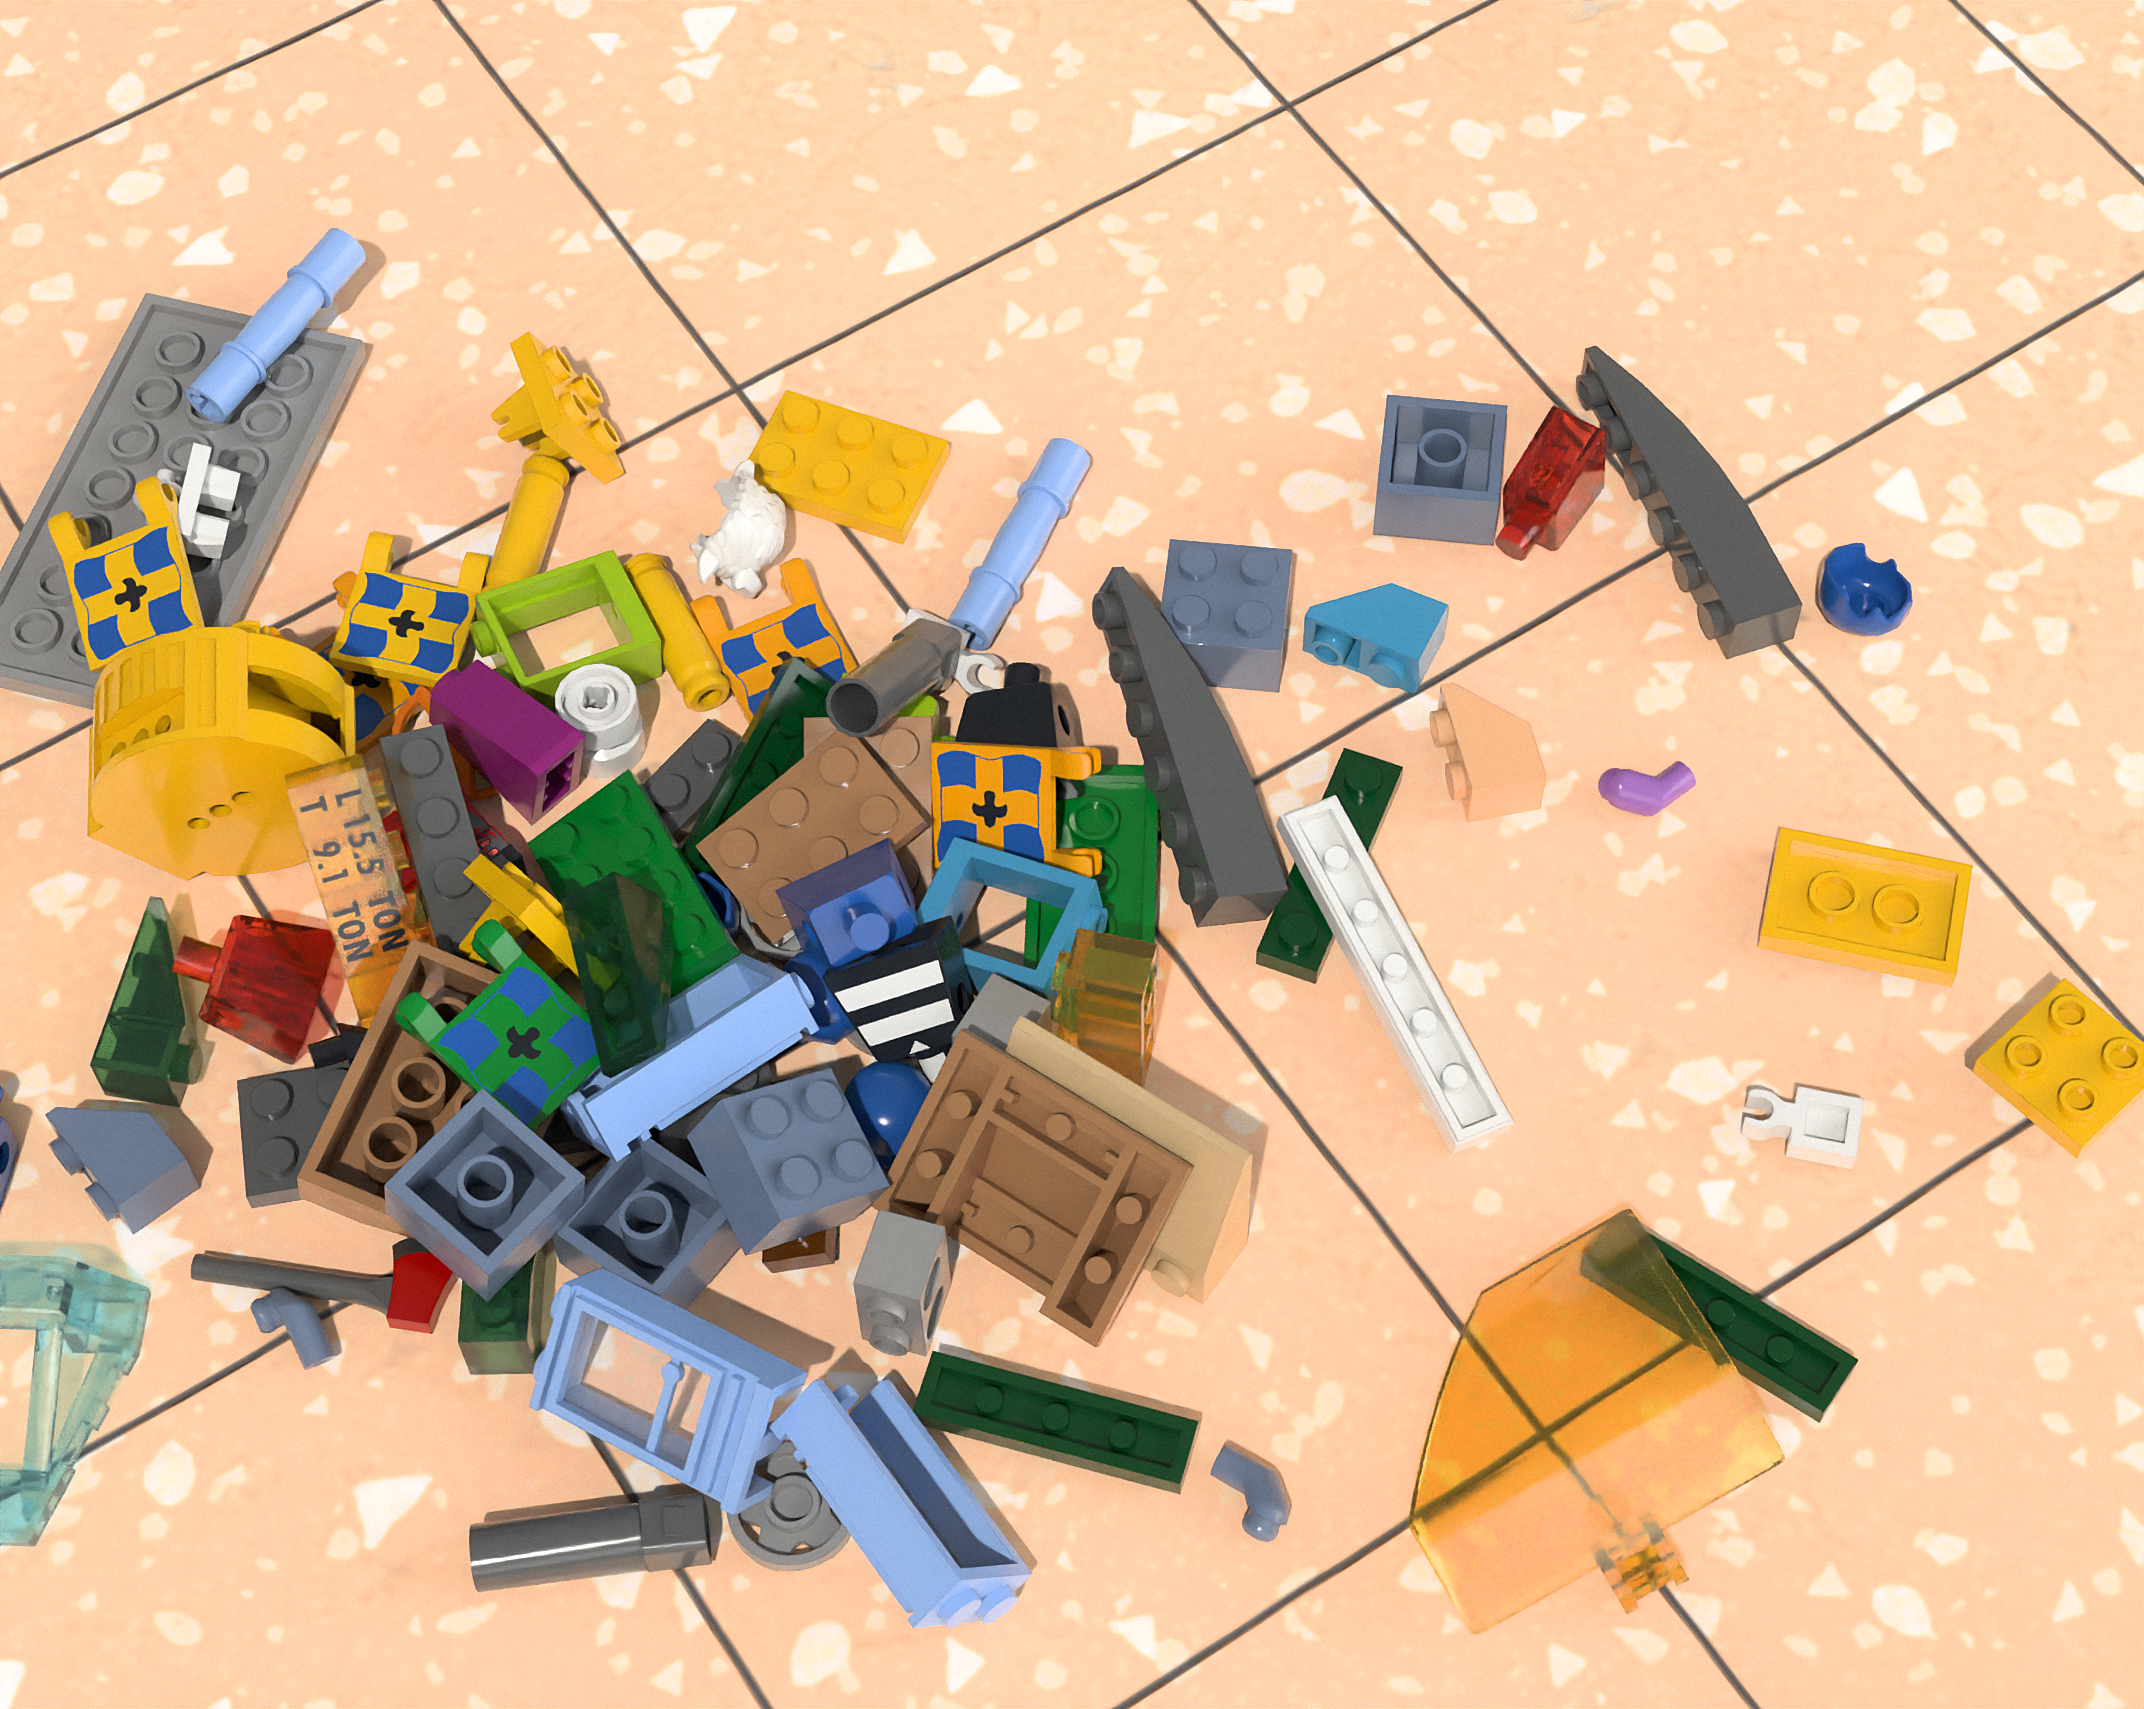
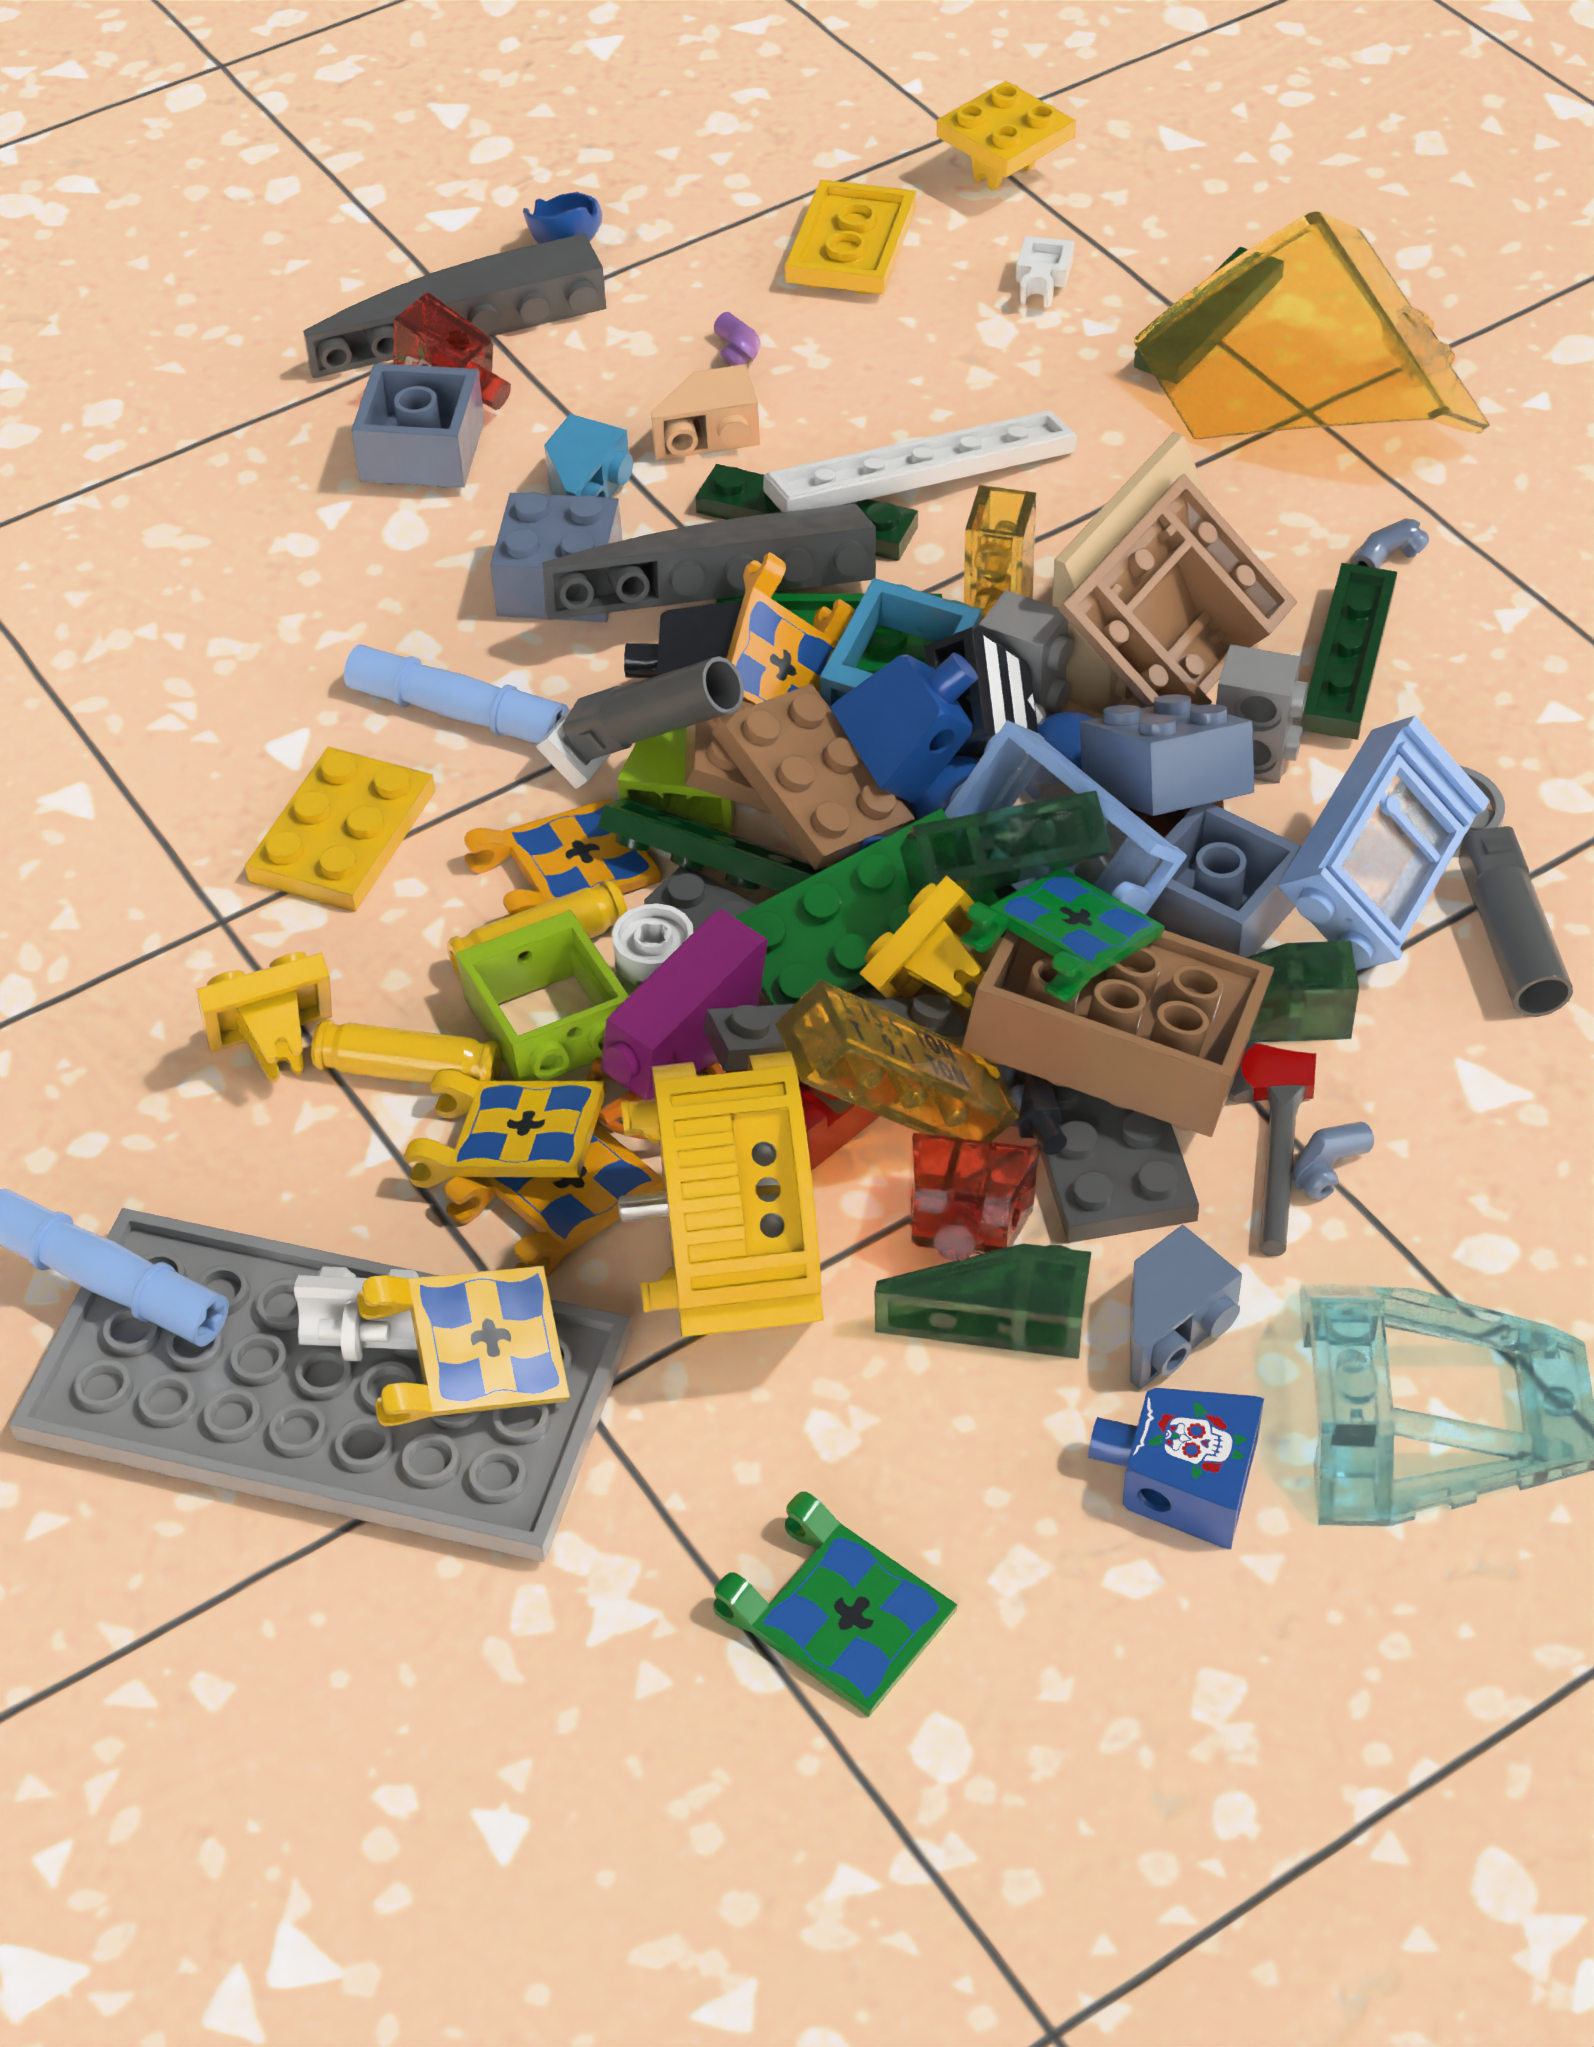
camera: 90 degrees left, 10 degrees down
sand blue brick [384,1088,585,1302] -> none
white hair [689,459,787,599] -> none
light blue door [769,1379,1032,1628] -> none

